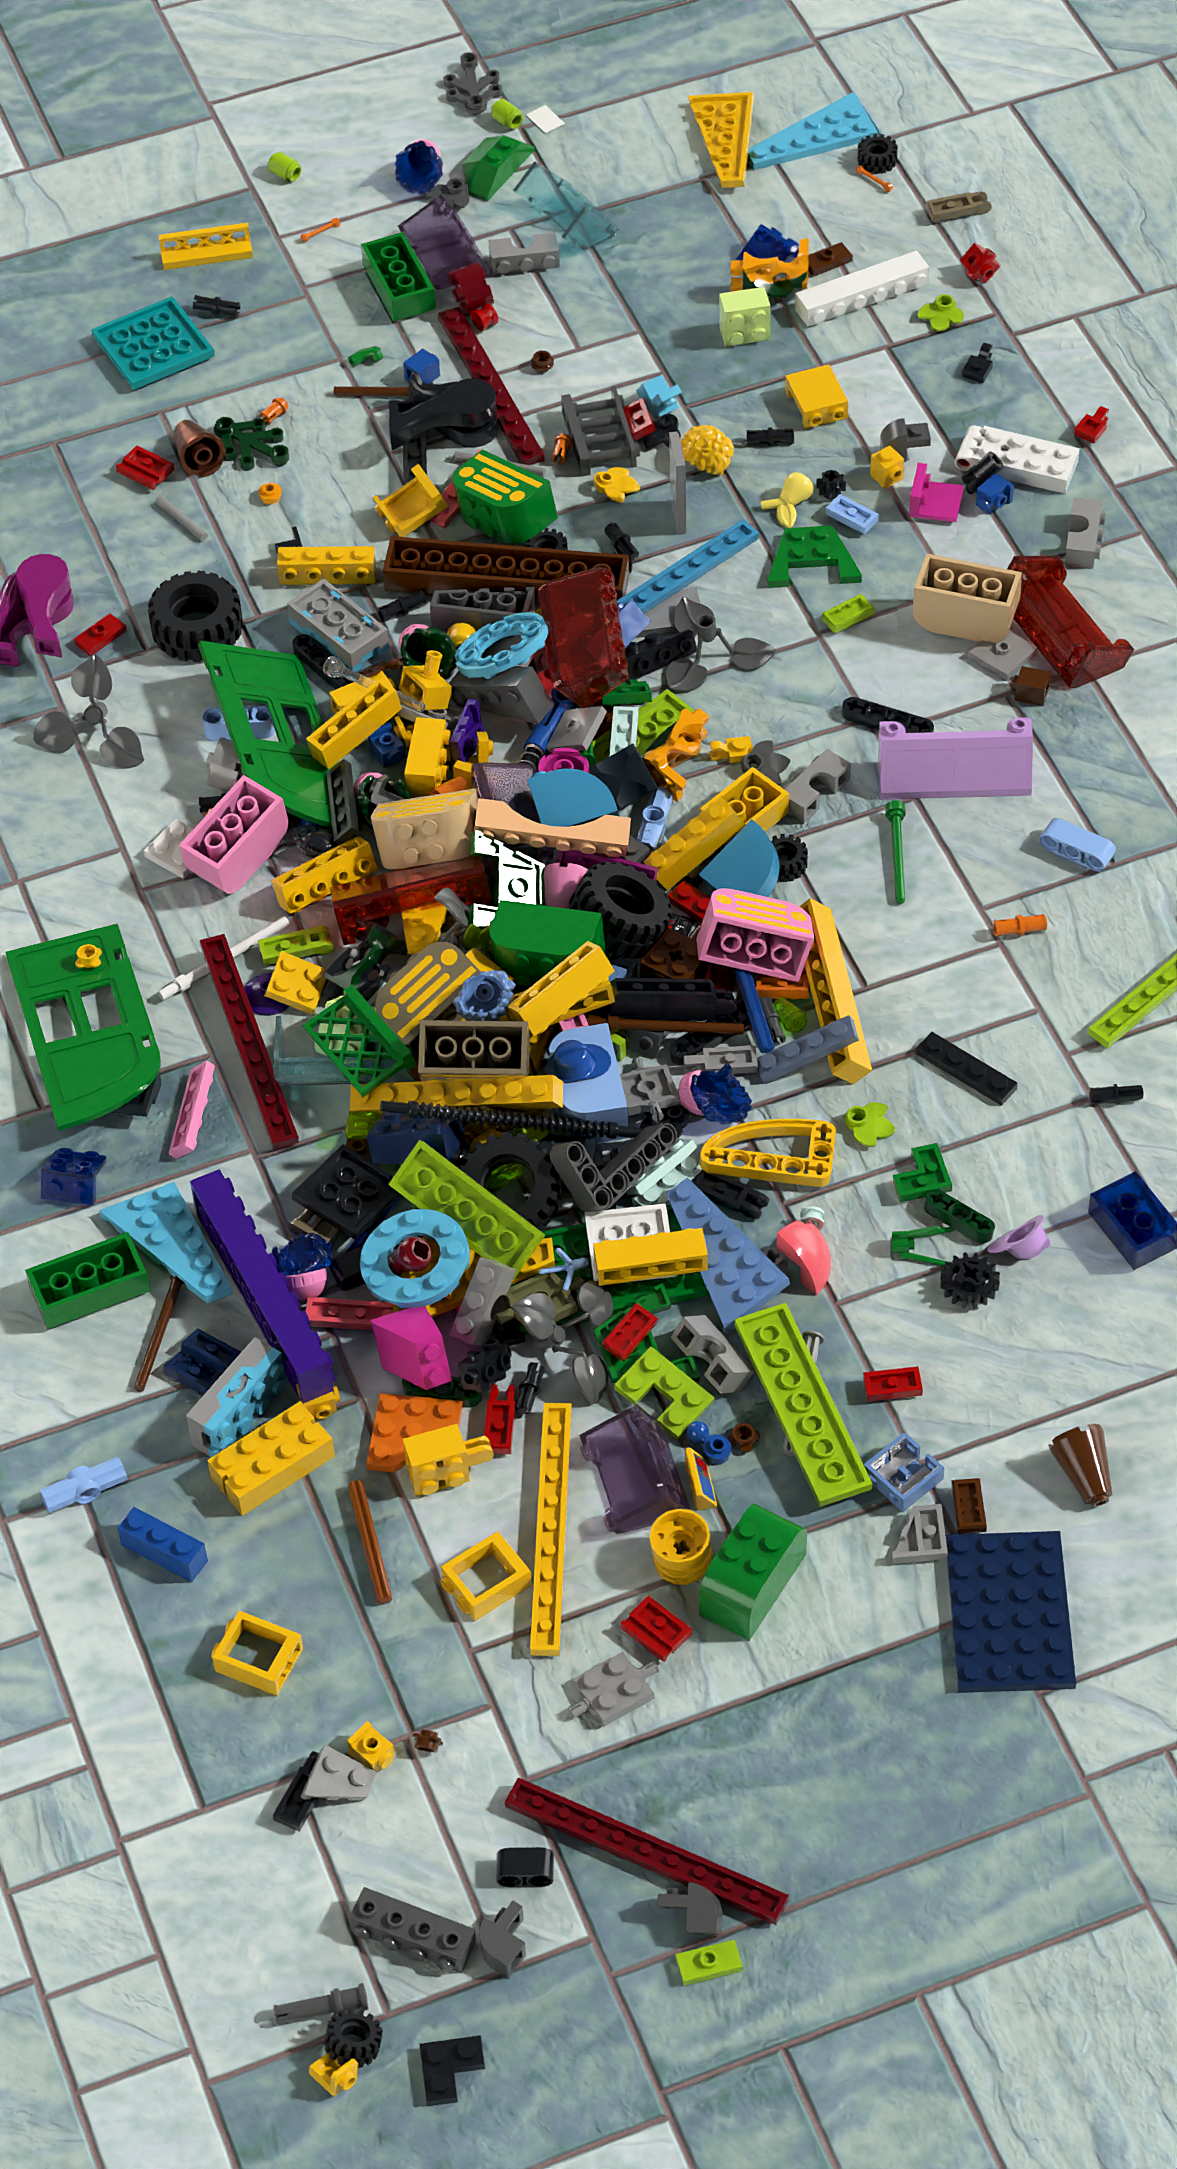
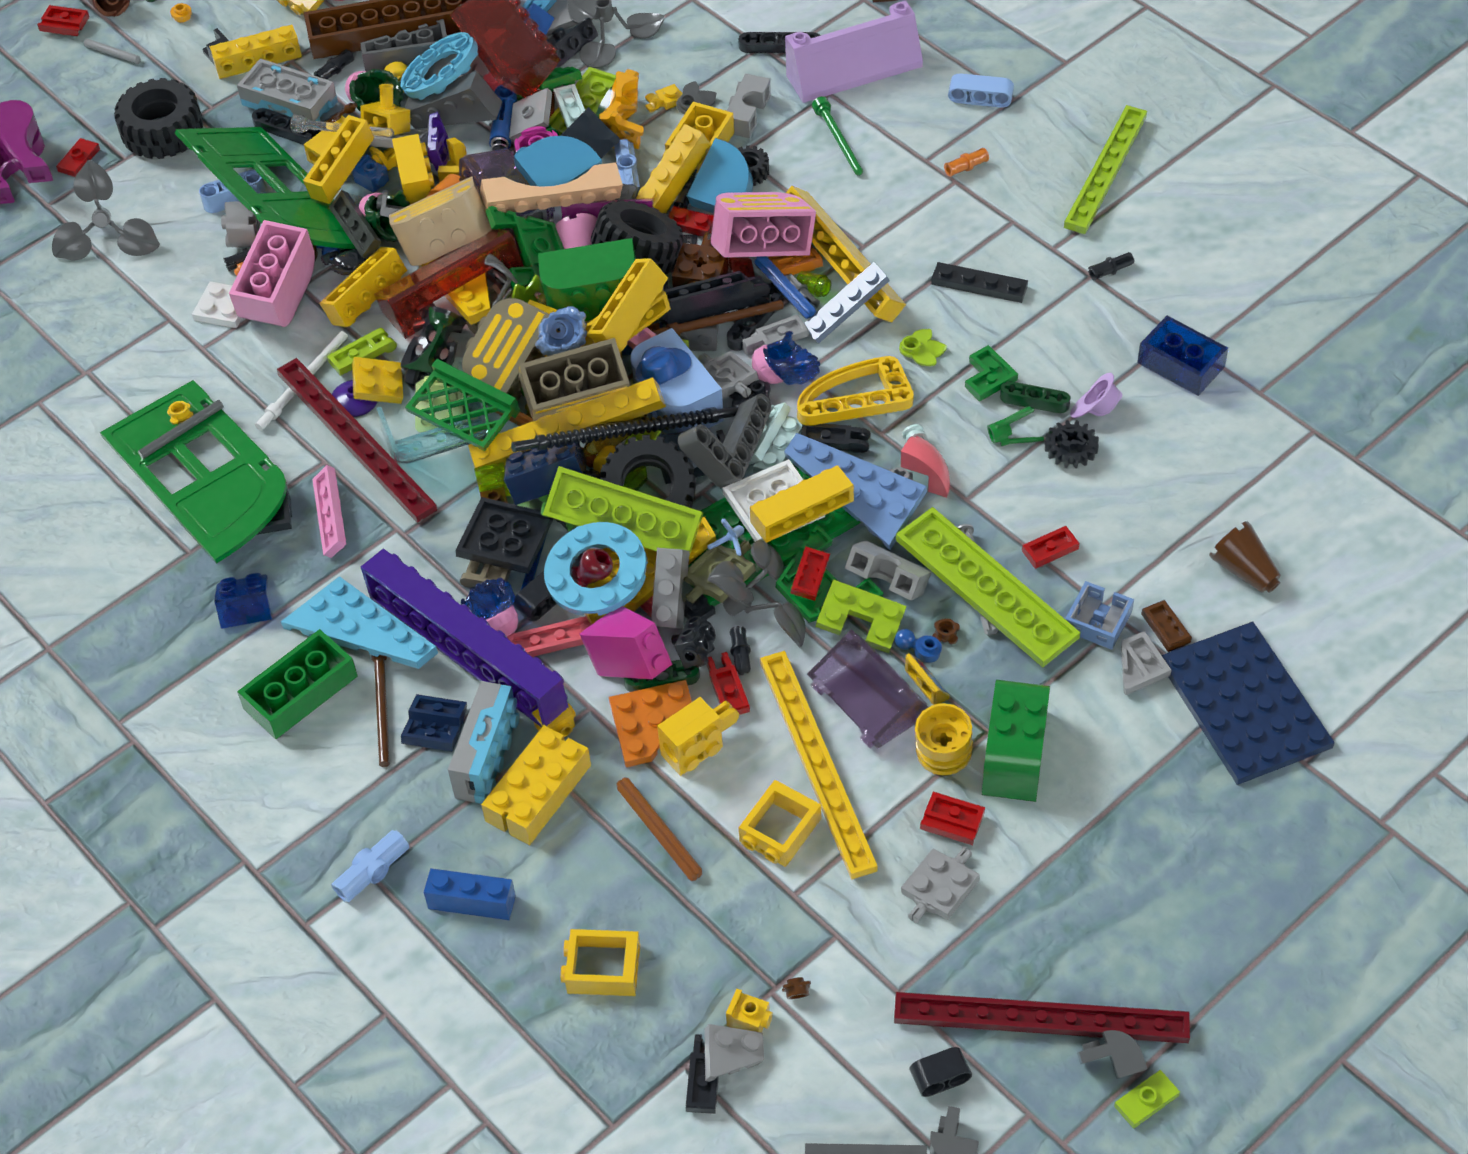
camera: 20 degrees left, 0 degrees up
none -> dark grey bar [138,400,224,459]

